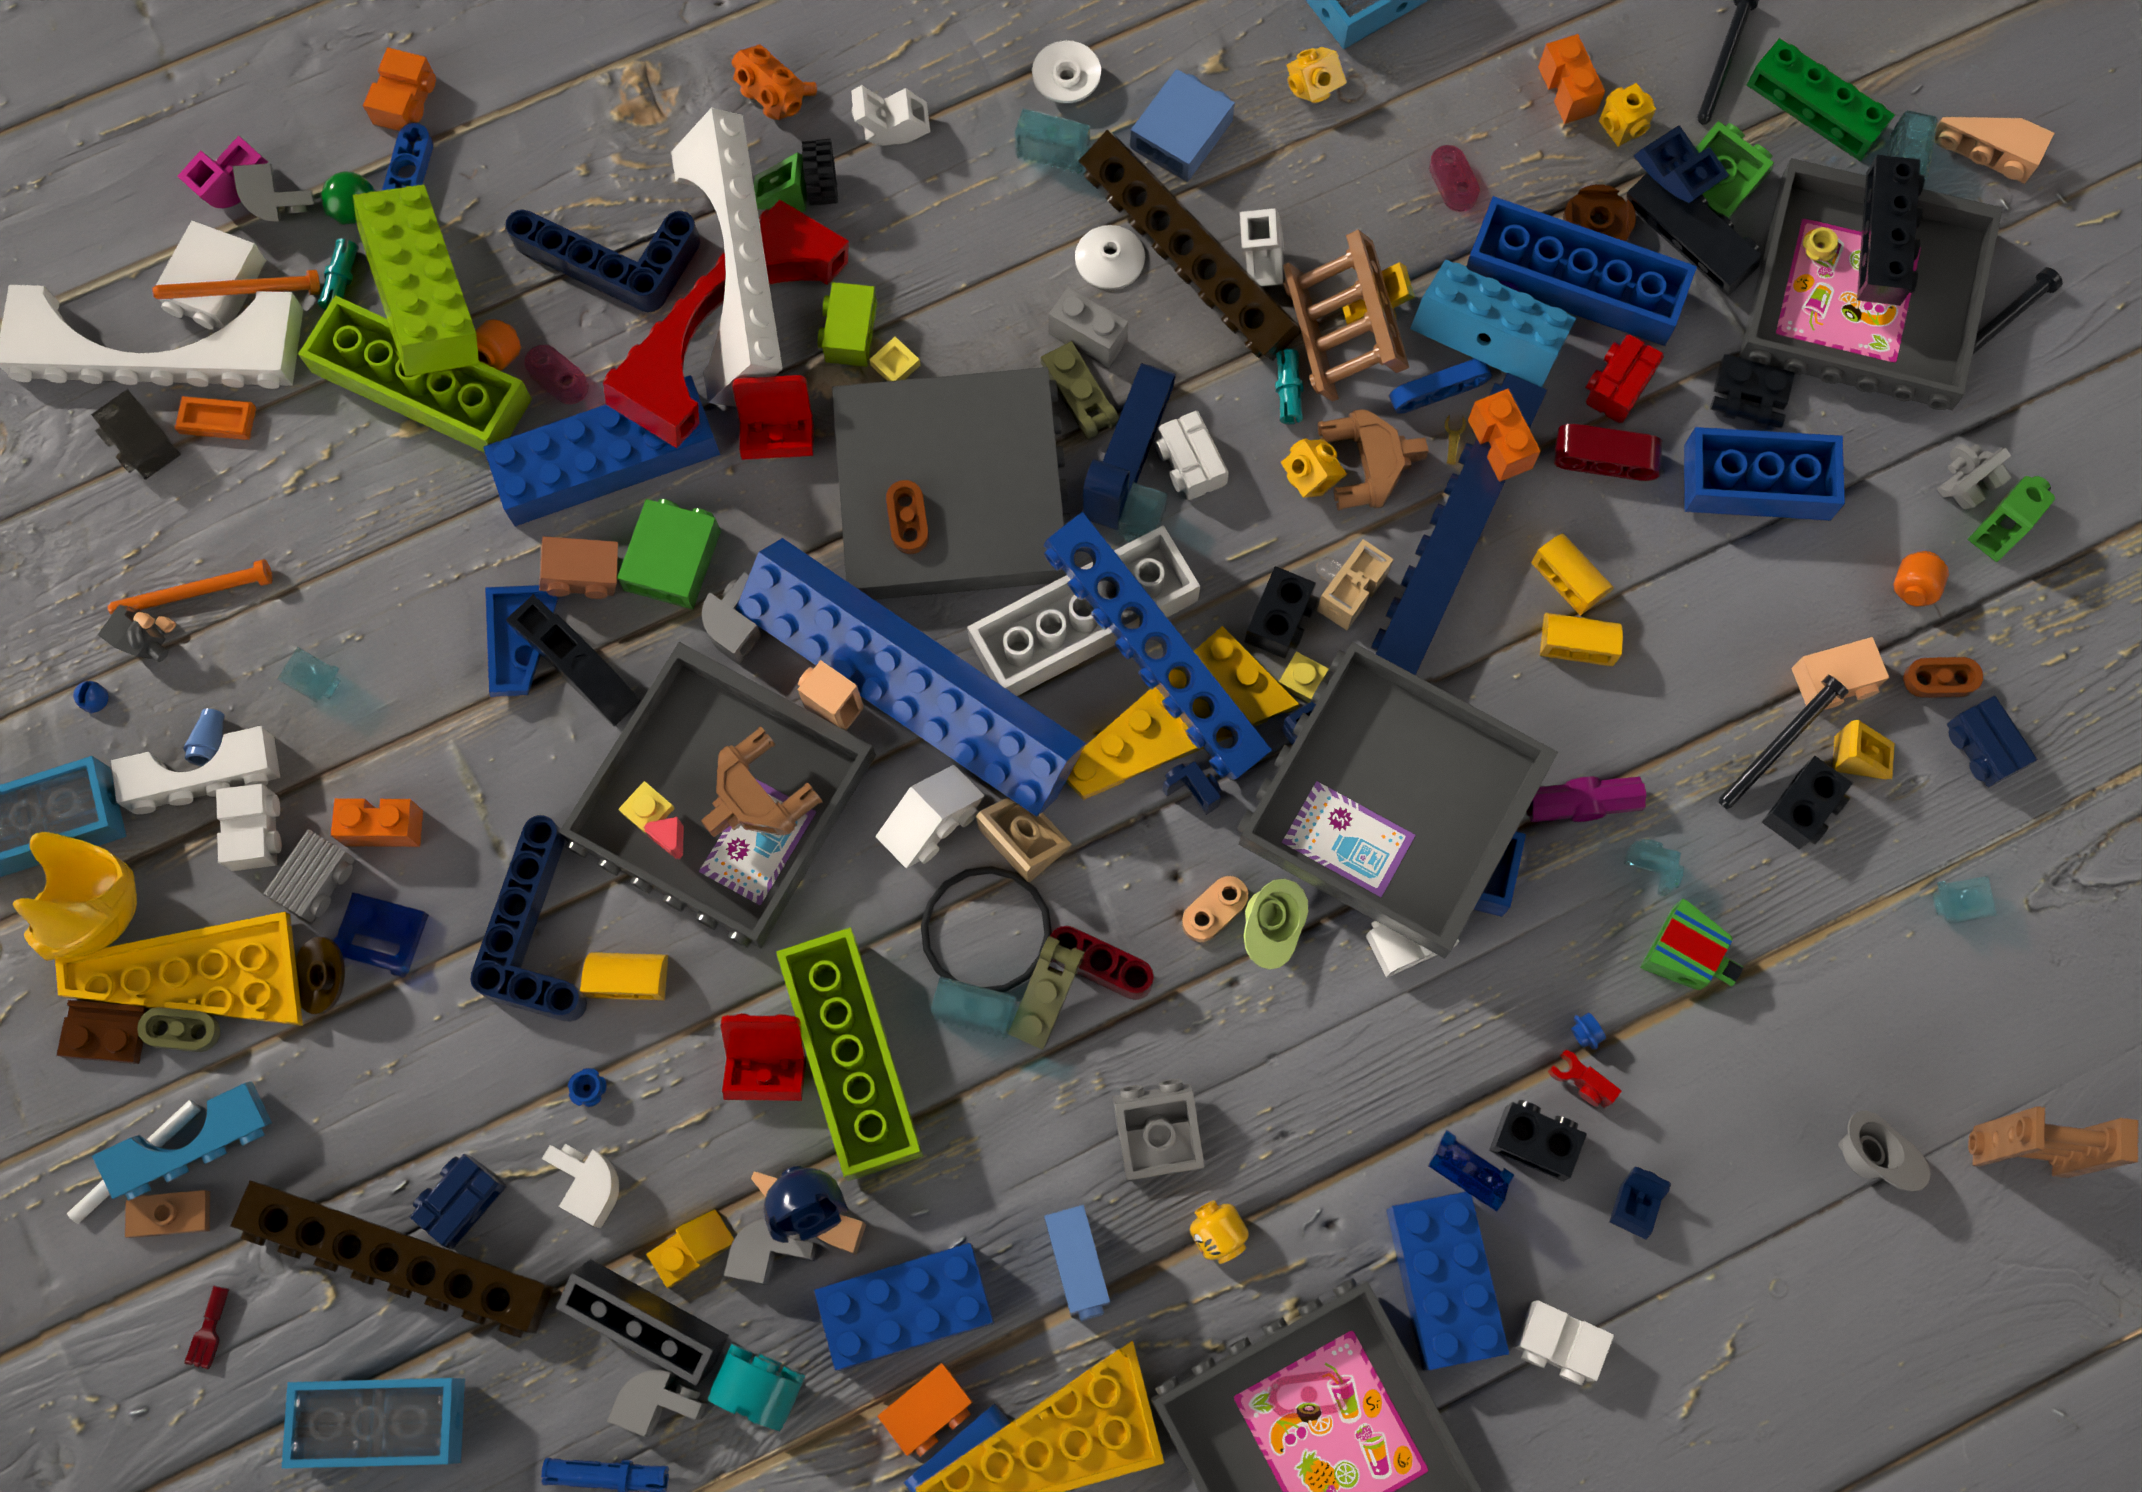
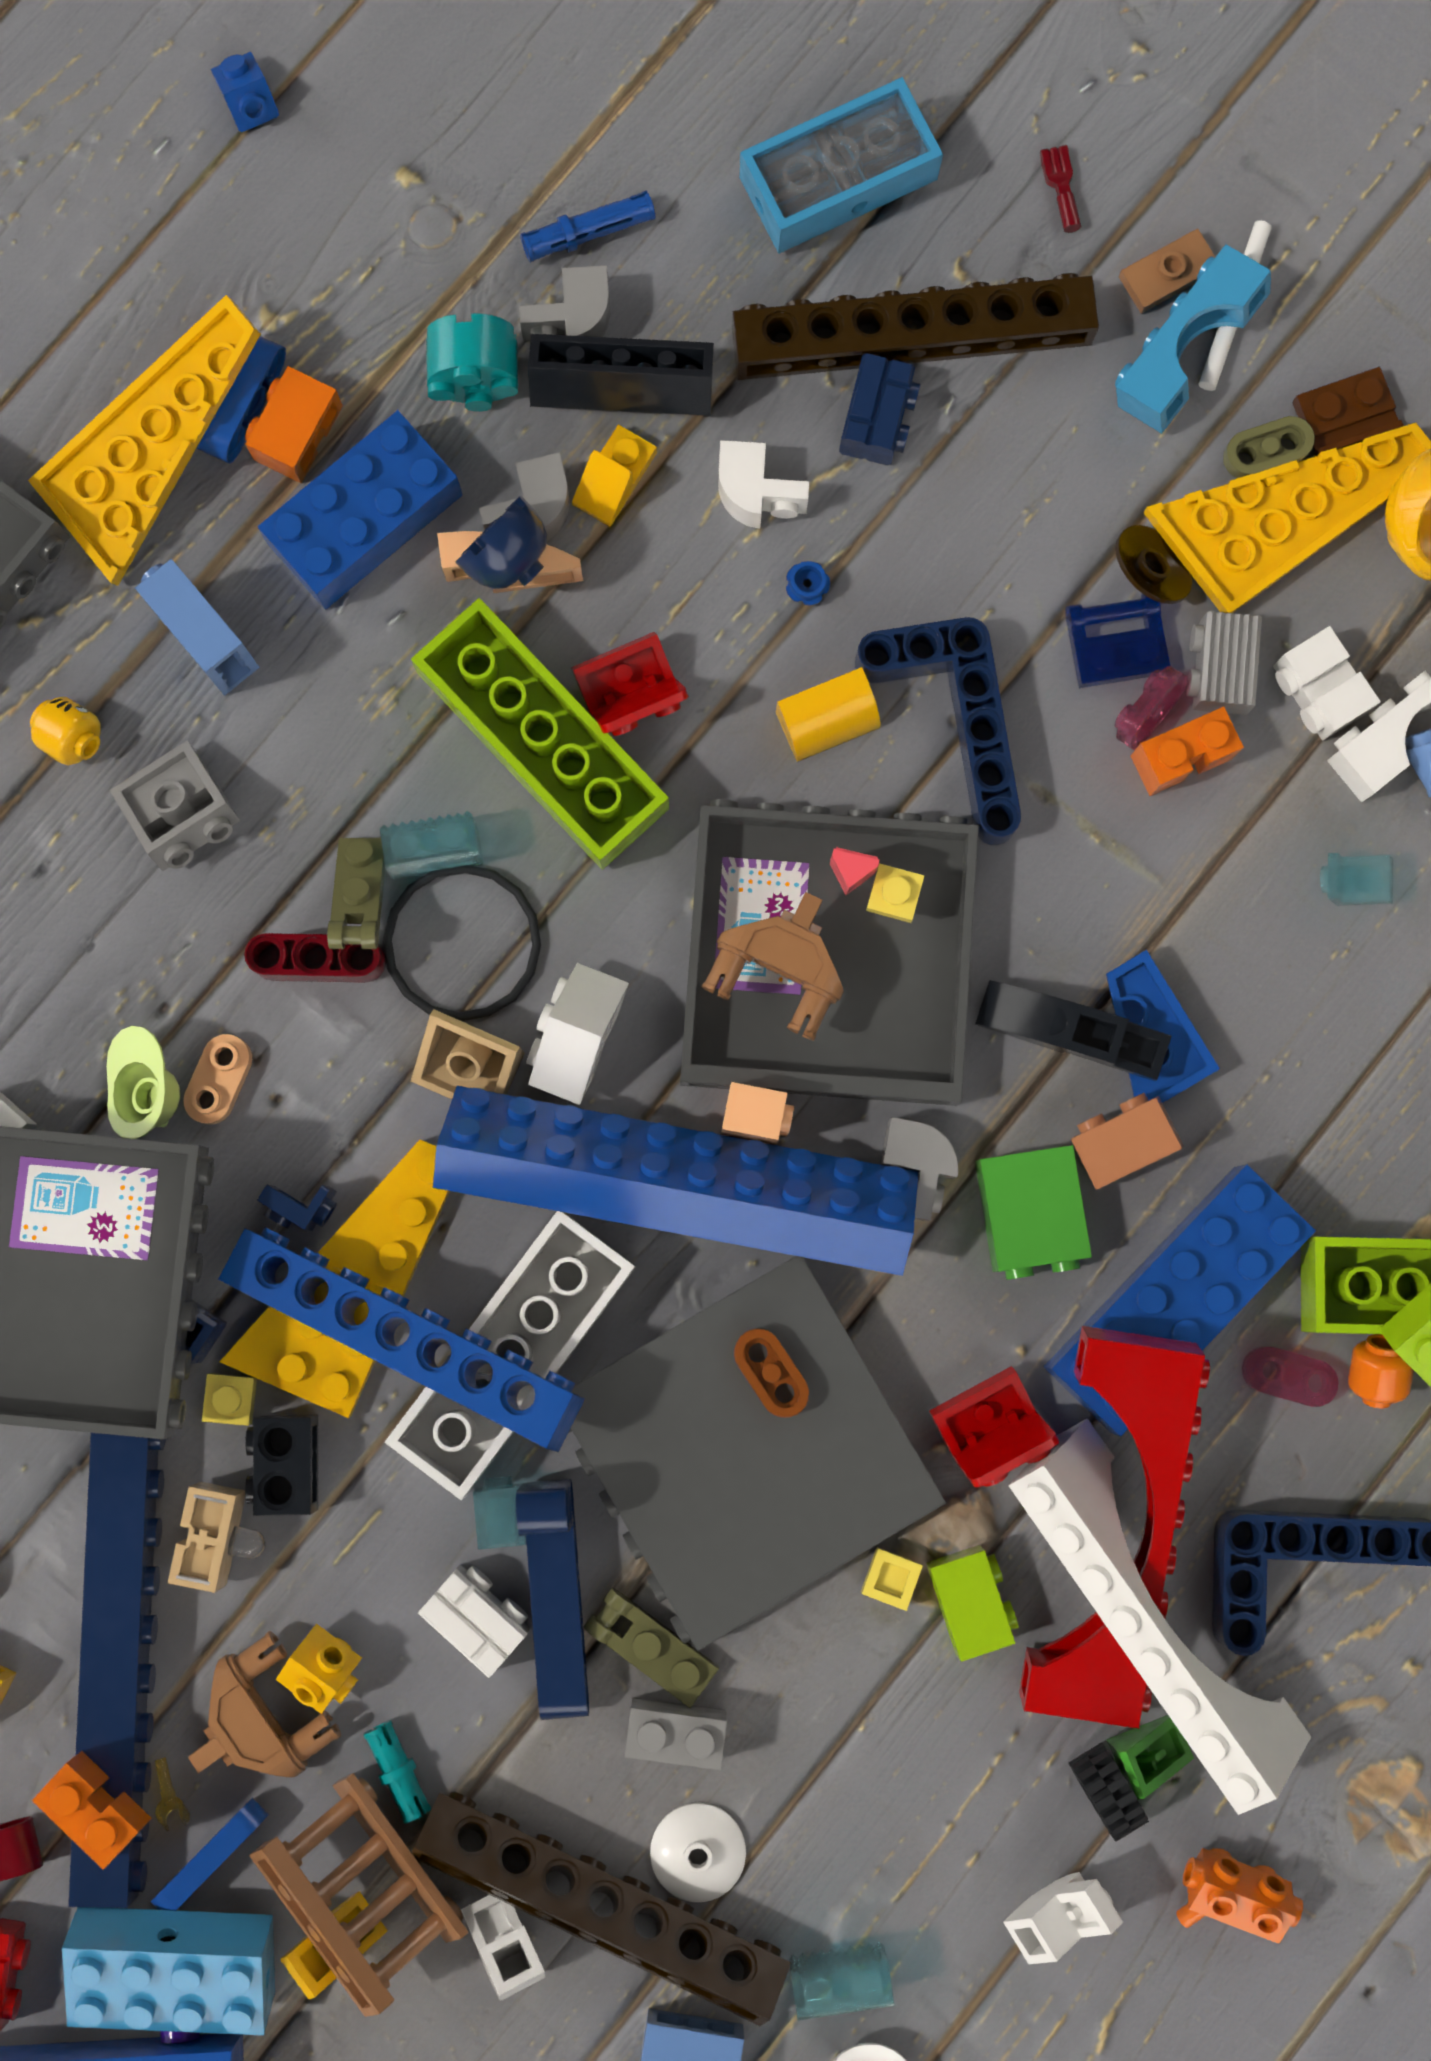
camera: 150 degrees right, 10 degrees up
none -> clear pink plate [1115,666,1188,750]

